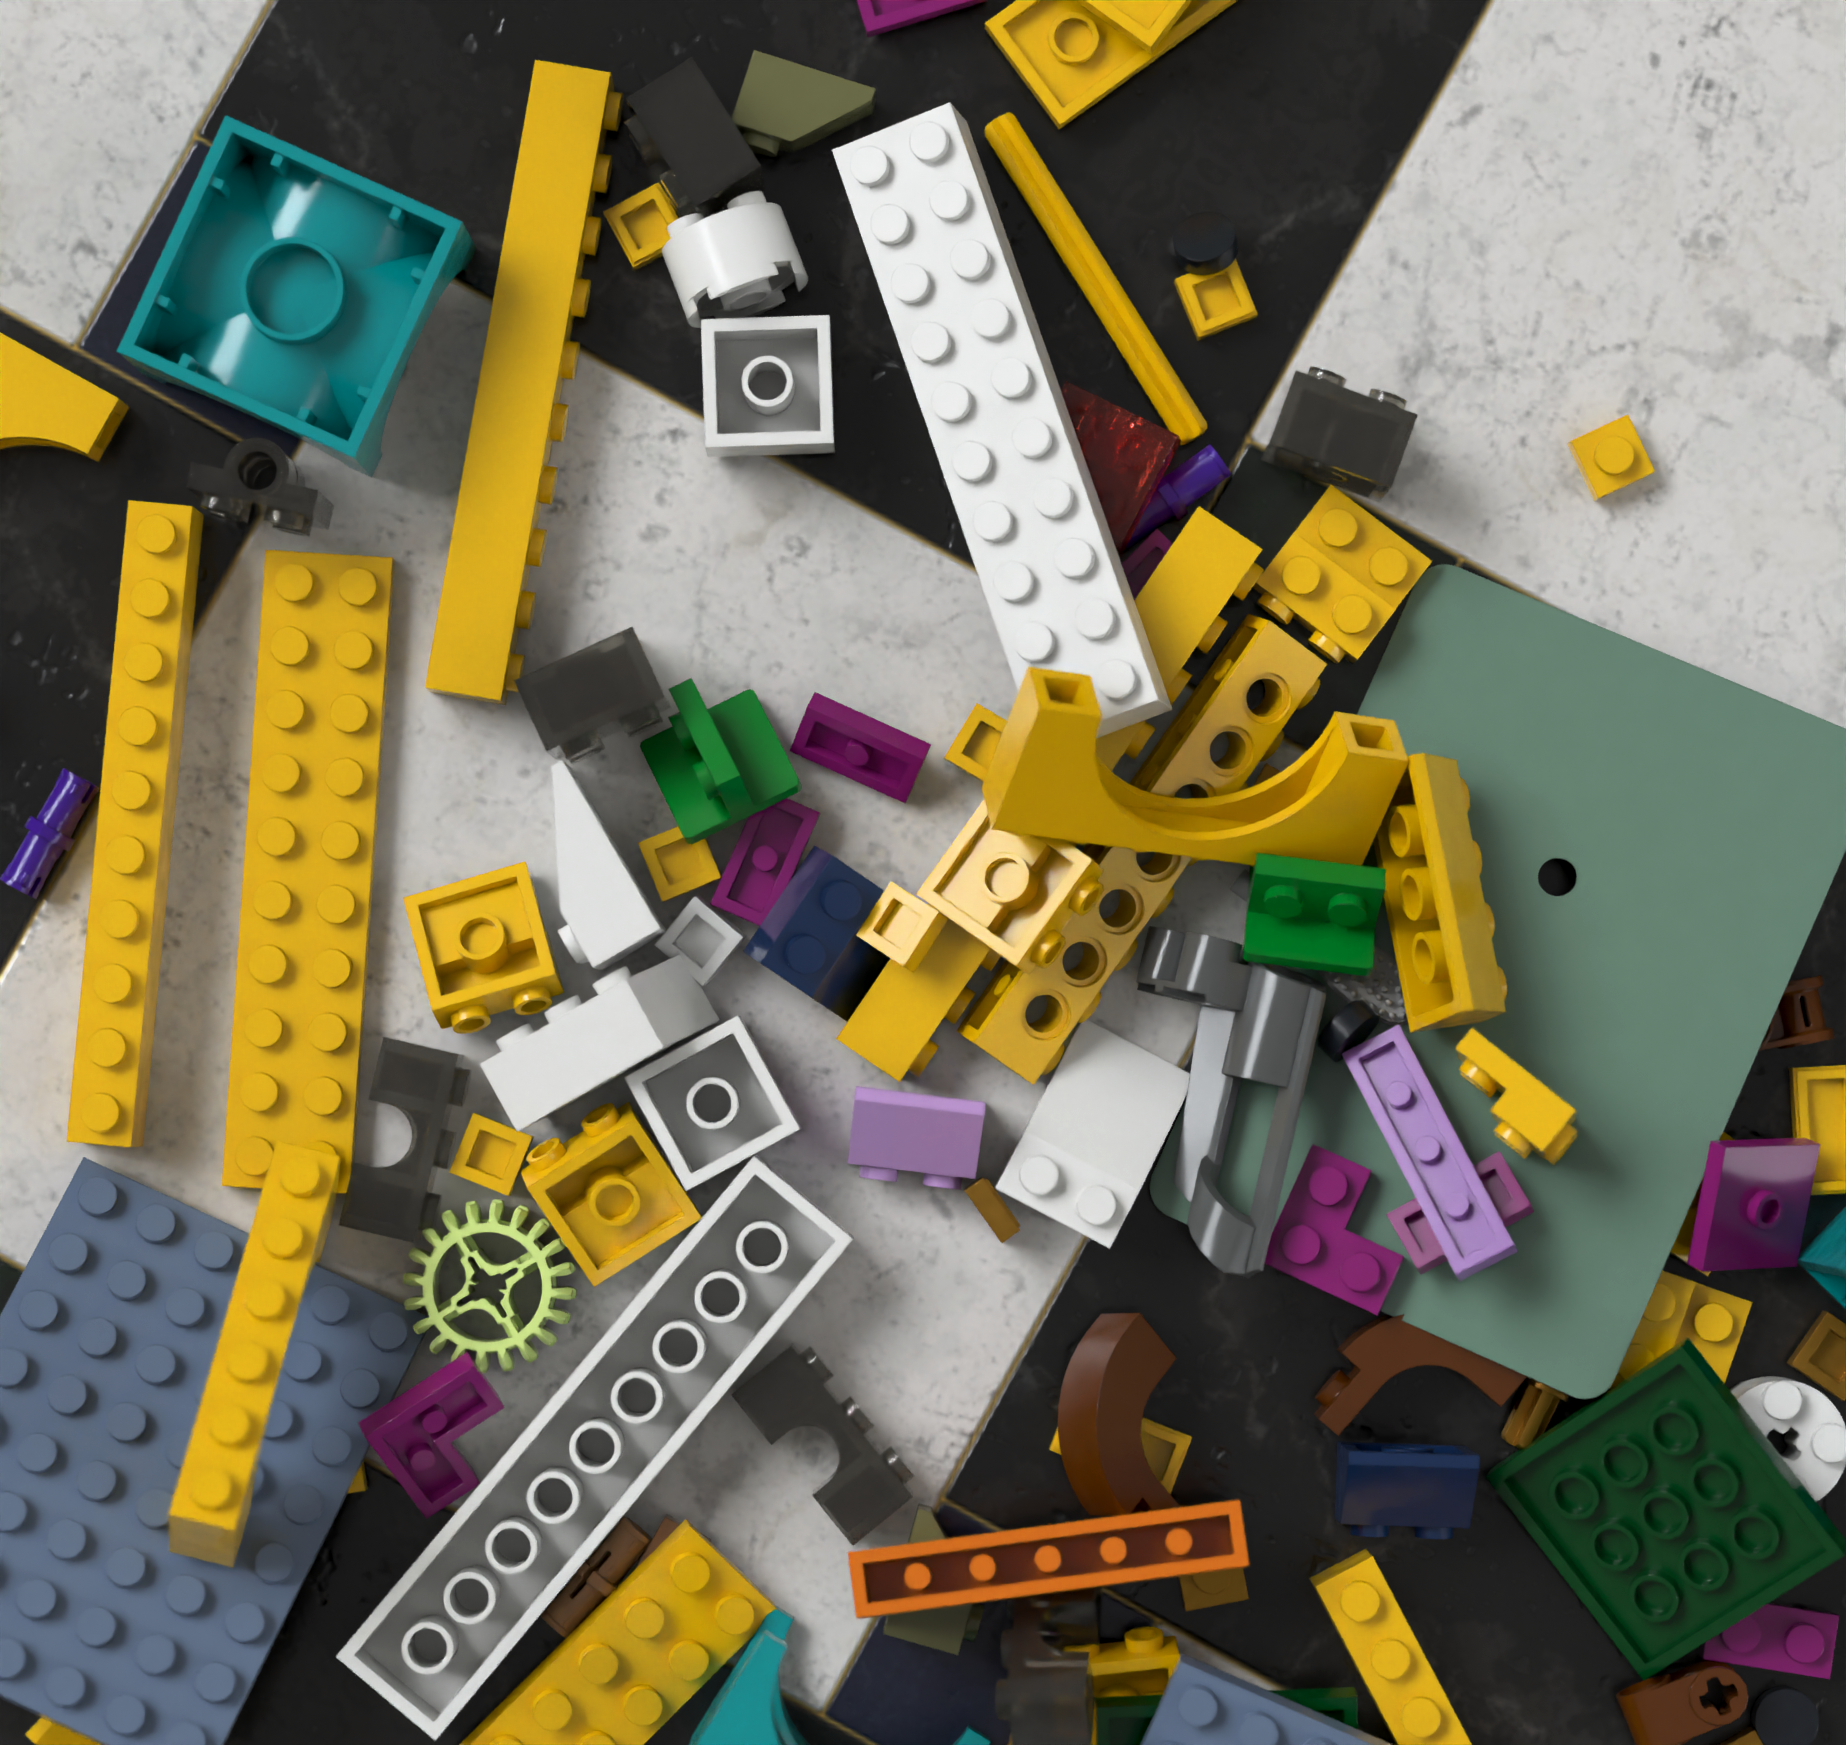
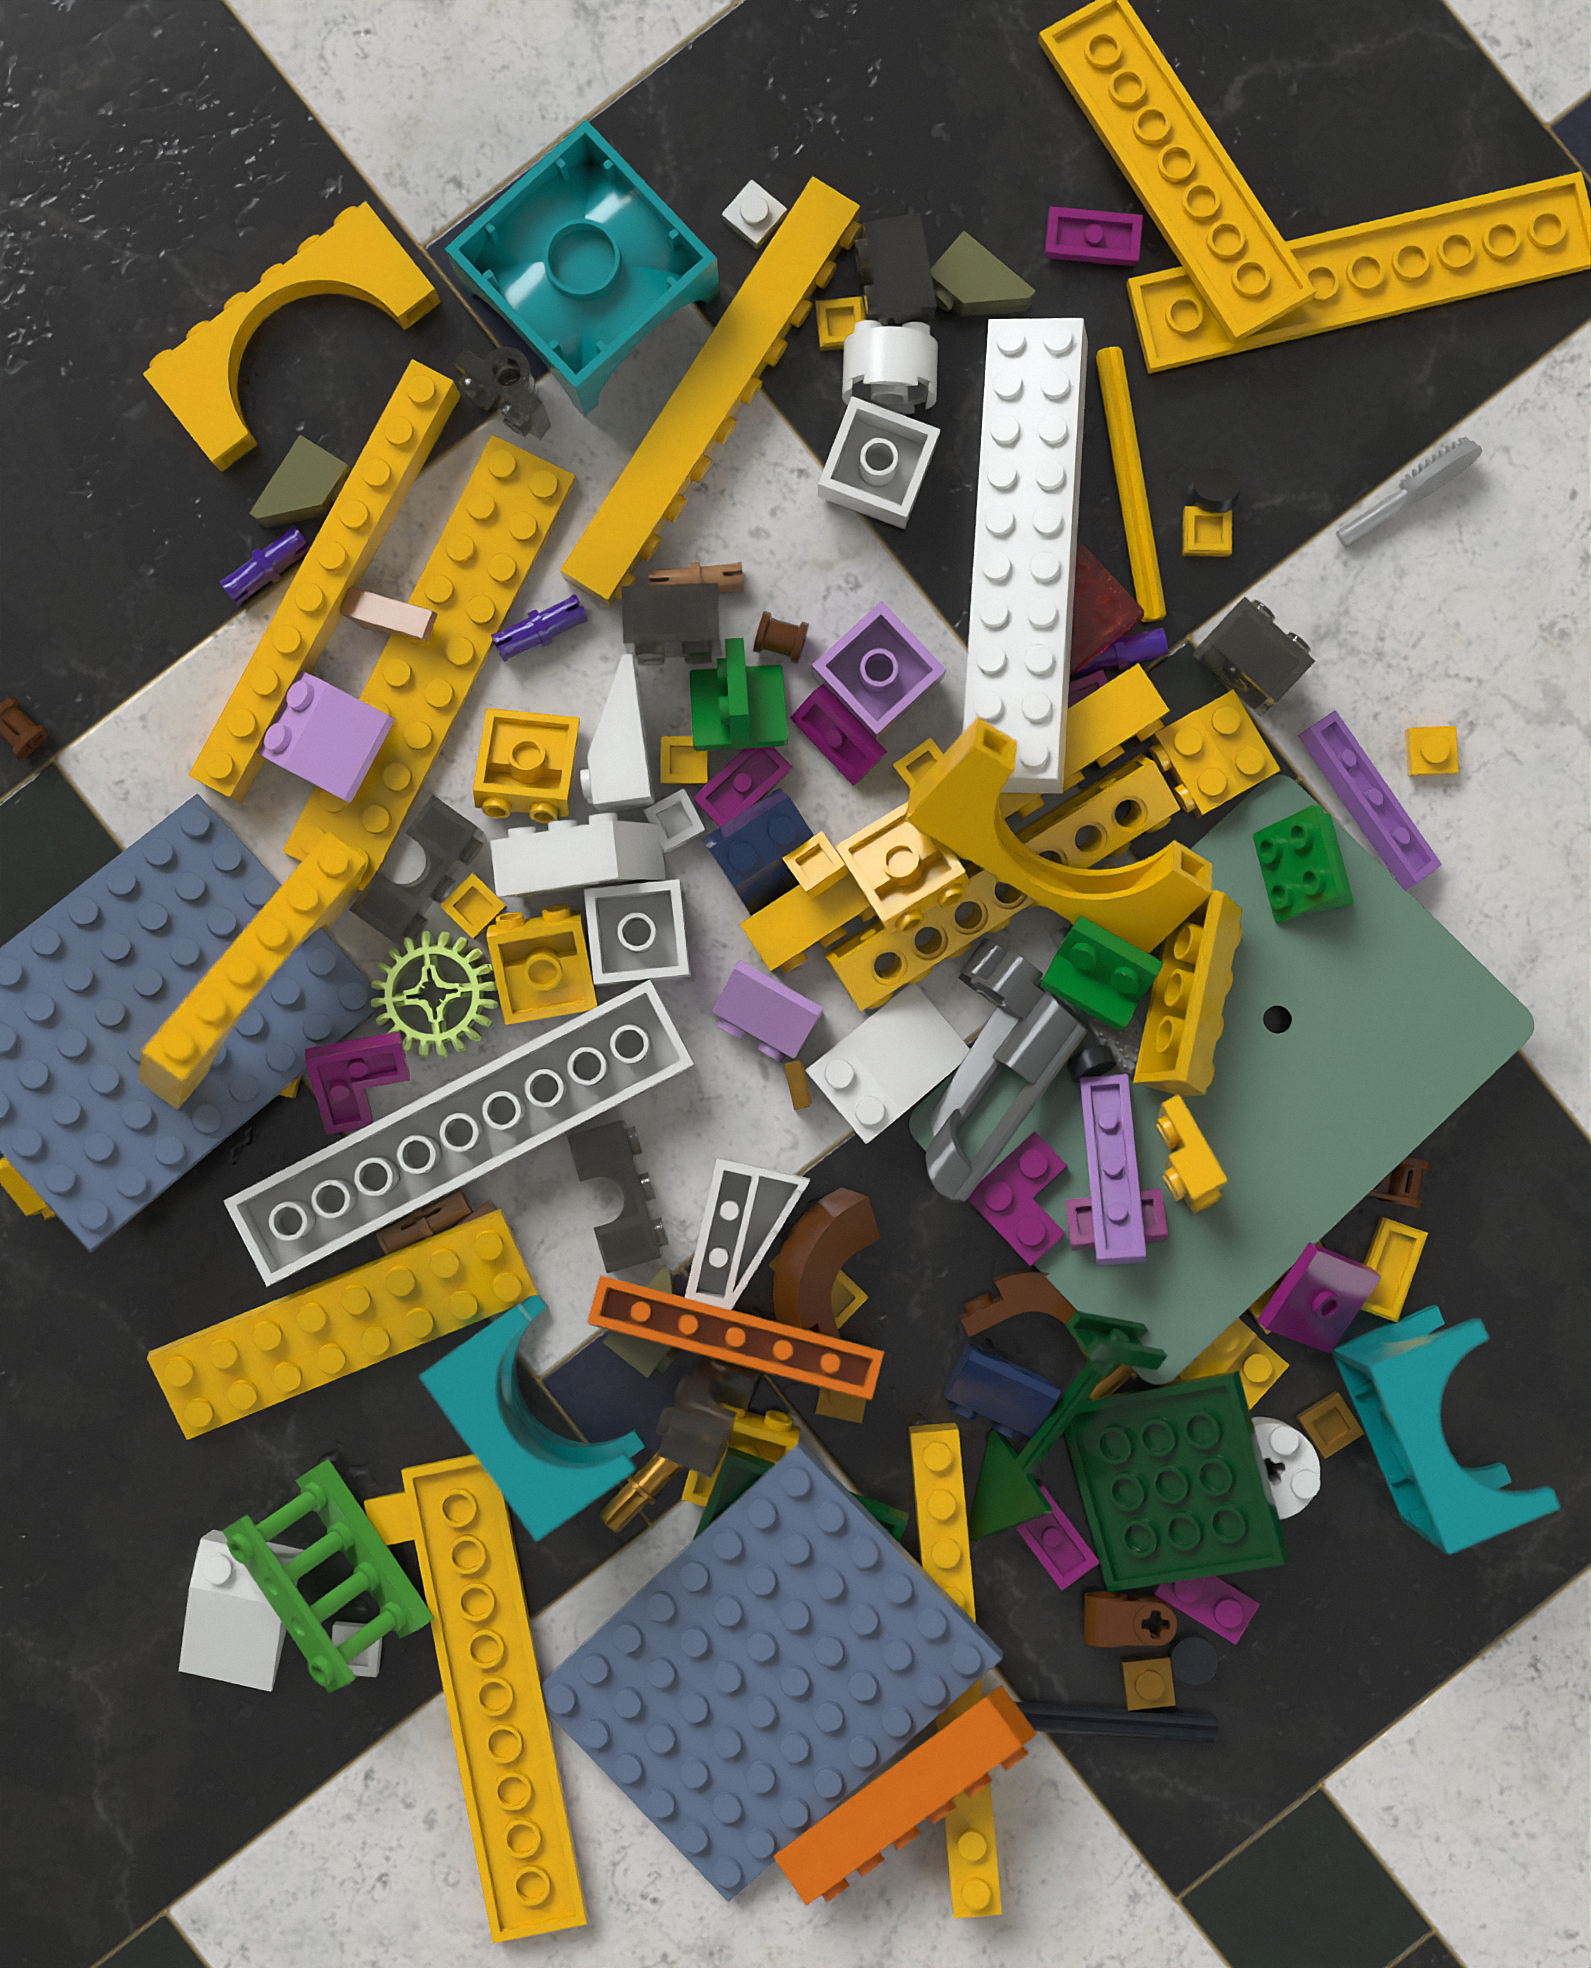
camera: 25 degrees right, 0 degrees up
none -> olive slope [249,435,352,528]
none -> lavender slope [257,670,395,803]
none -> piece [340,587,438,641]
none -> dark purple pin [491,594,588,662]
none -> medium nougat pin [649,562,744,600]
none -> white wedge [685,1157,810,1310]
none -> white plate [722,179,787,249]
none -> reddish brown bush [753,611,809,664]
none -> lavender brick [812,601,946,740]
none -> dark green piece [968,1311,1167,1542]
none -> magenta plate [1015,1482,1100,1591]
none -> green bracket [1253,805,1354,923]
none -> medium lavender plate [1298,710,1442,891]
none -> light grey piece [1336,437,1483,548]

